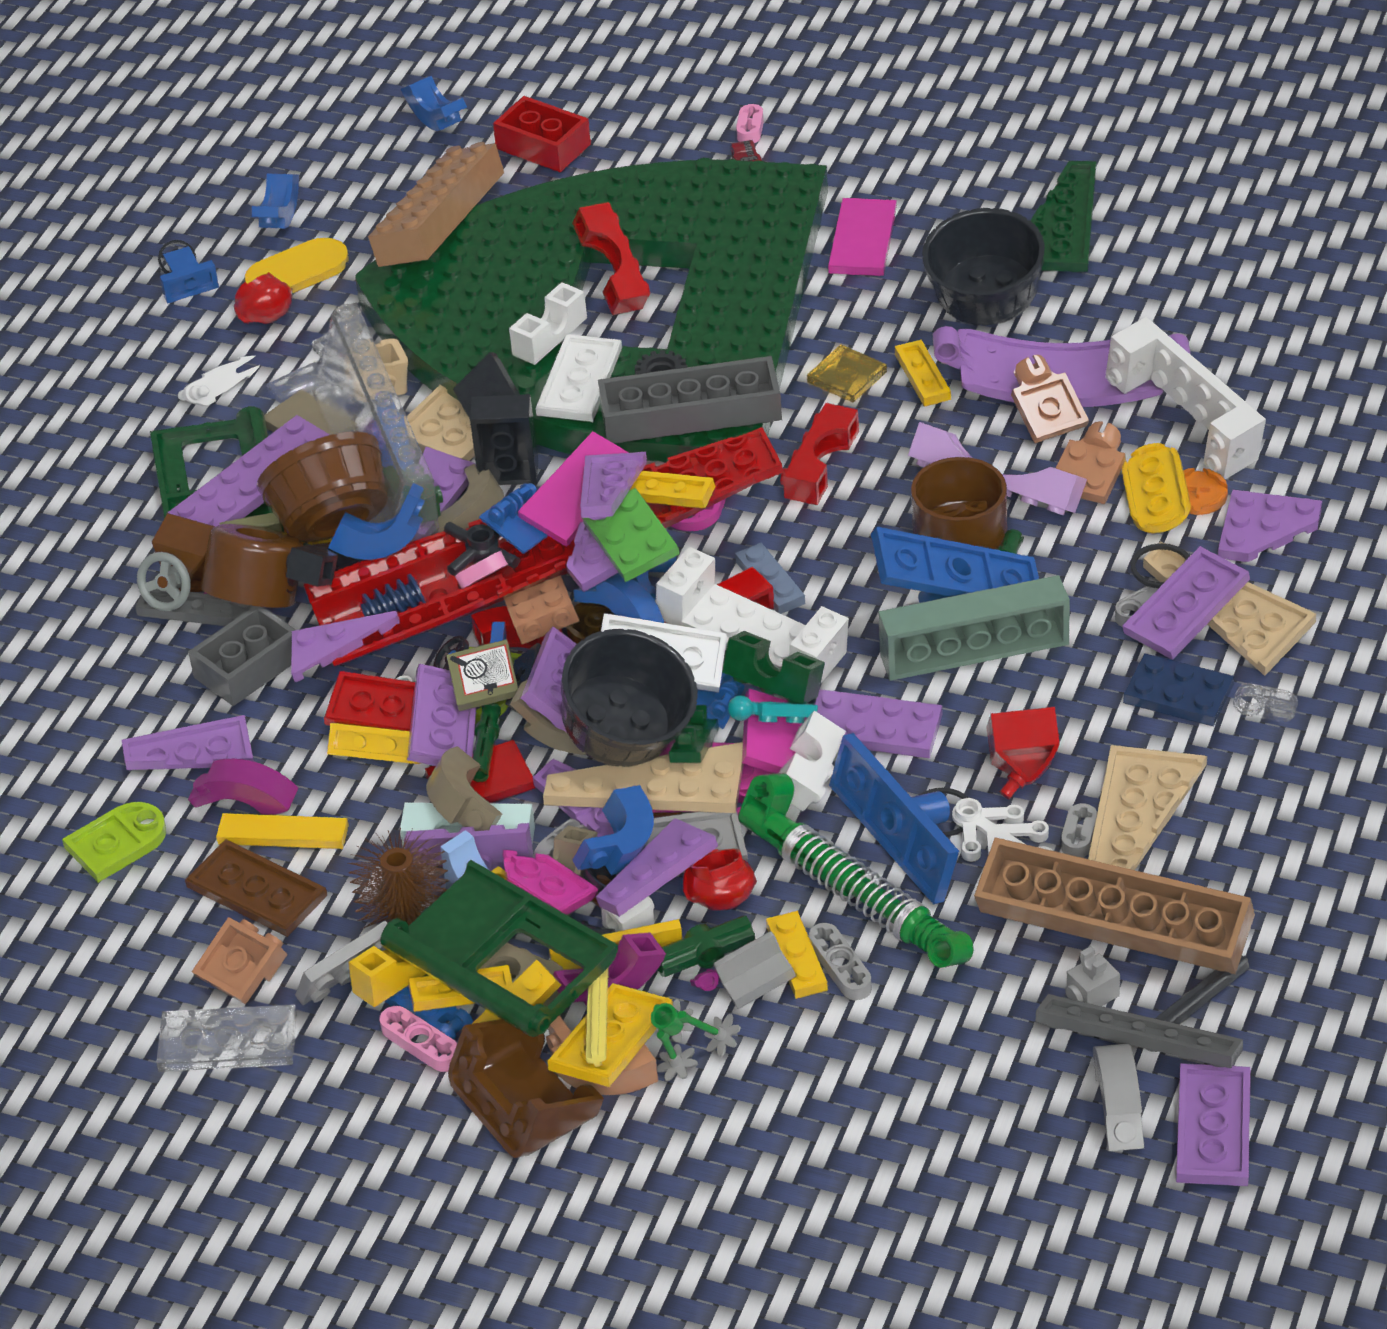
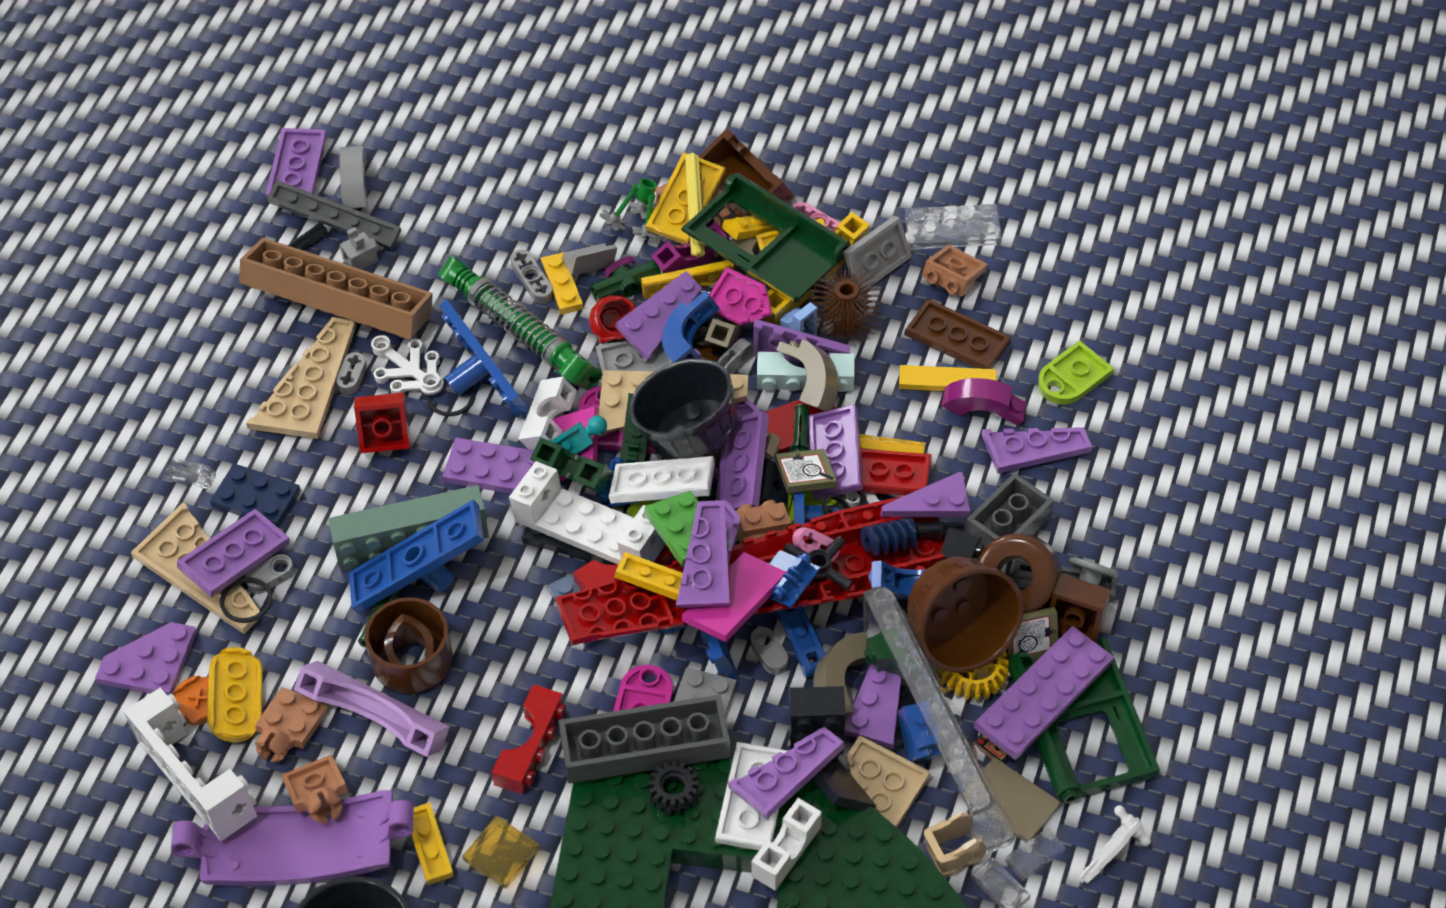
camera: 175 degrees right, 10 degrees up
none -> medium lavender wing [727,727,845,819]

